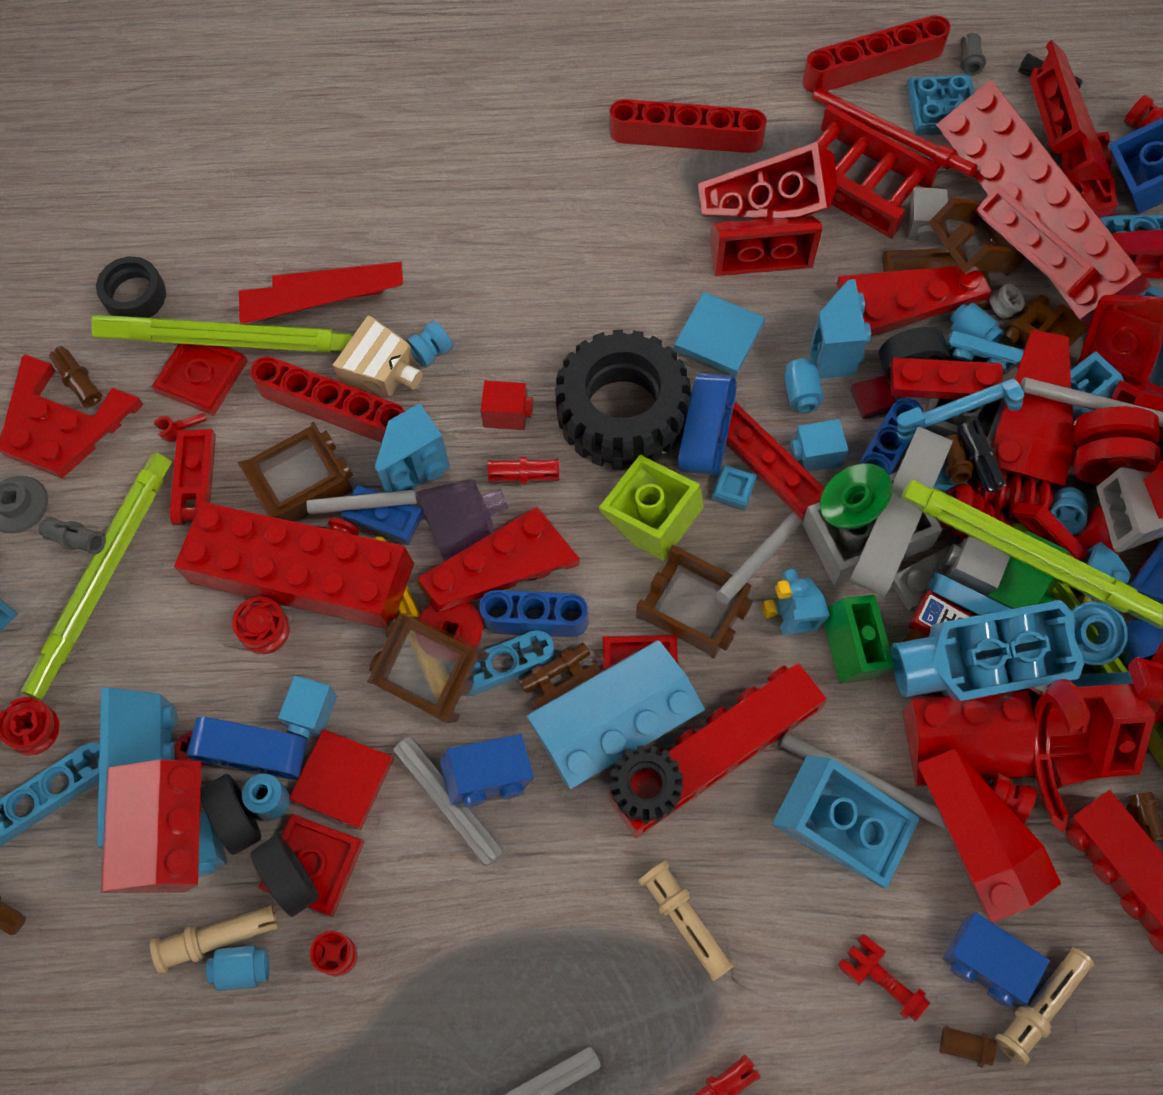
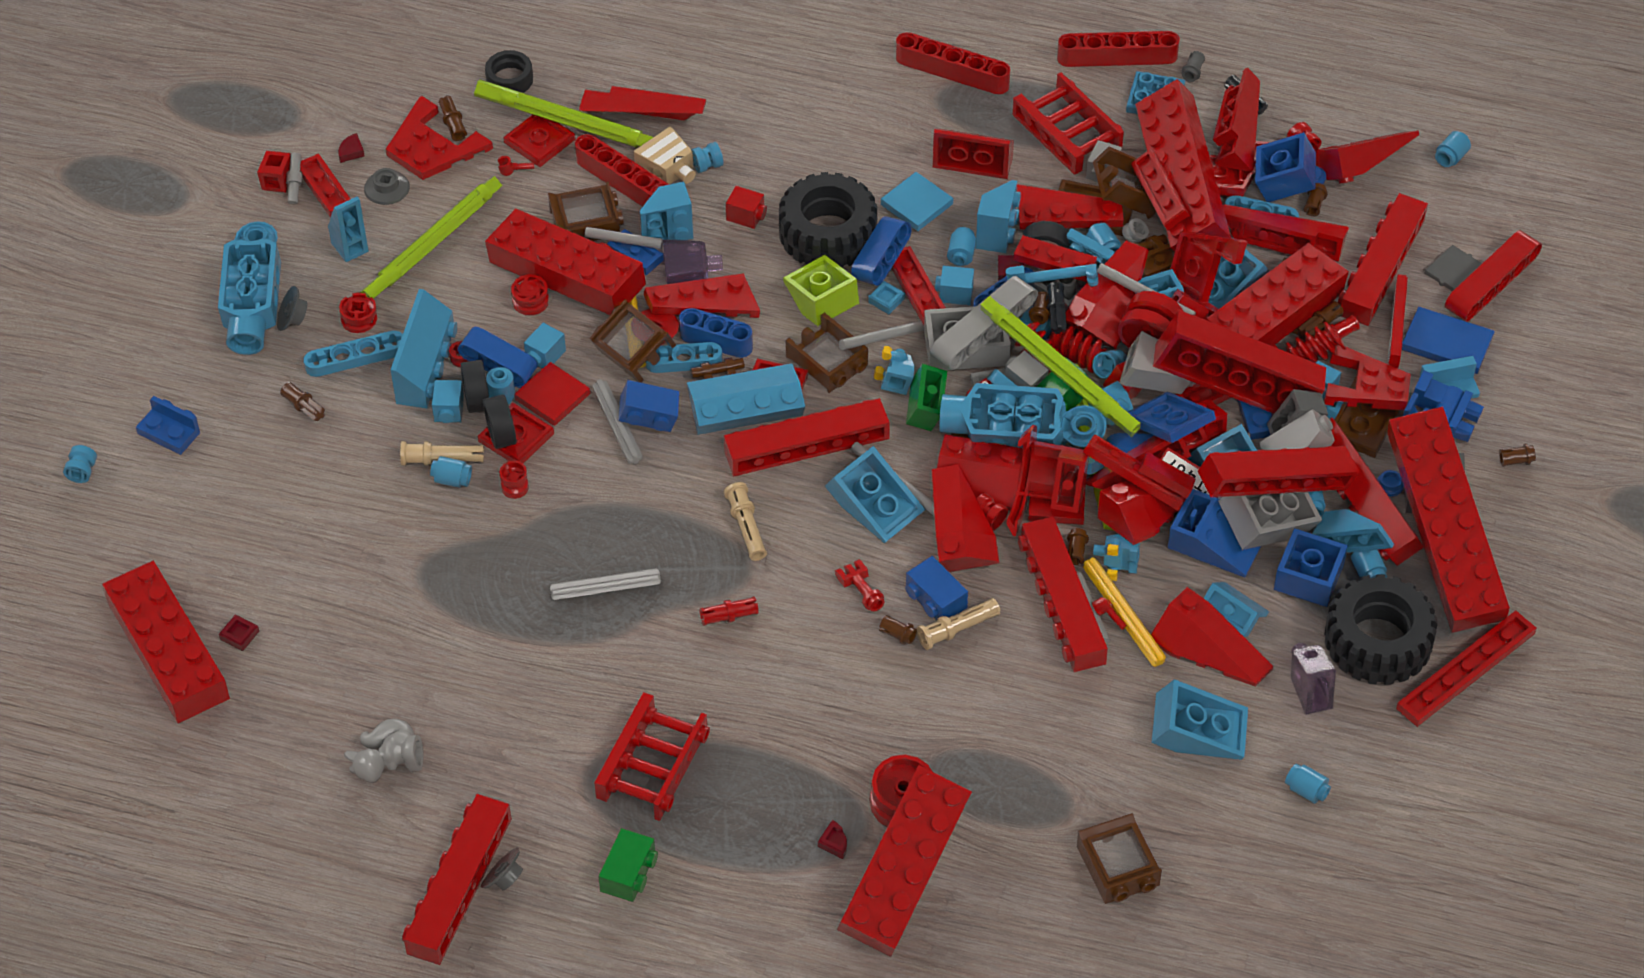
camera: 15 degrees right, 15 degrees down
dark grey pin [39,517,106,554] -> none
slope [101,759,201,893] -> none
red plate [170,429,216,525] -> none
red pin [488,456,559,485] -> none
black tyre [610,745,683,823] -> none
red wedge [698,142,838,219] -> none
red bar [812,88,977,177] -> none
green dish [820,463,893,529] -> none
red tile [1012,502,1089,562] -> none

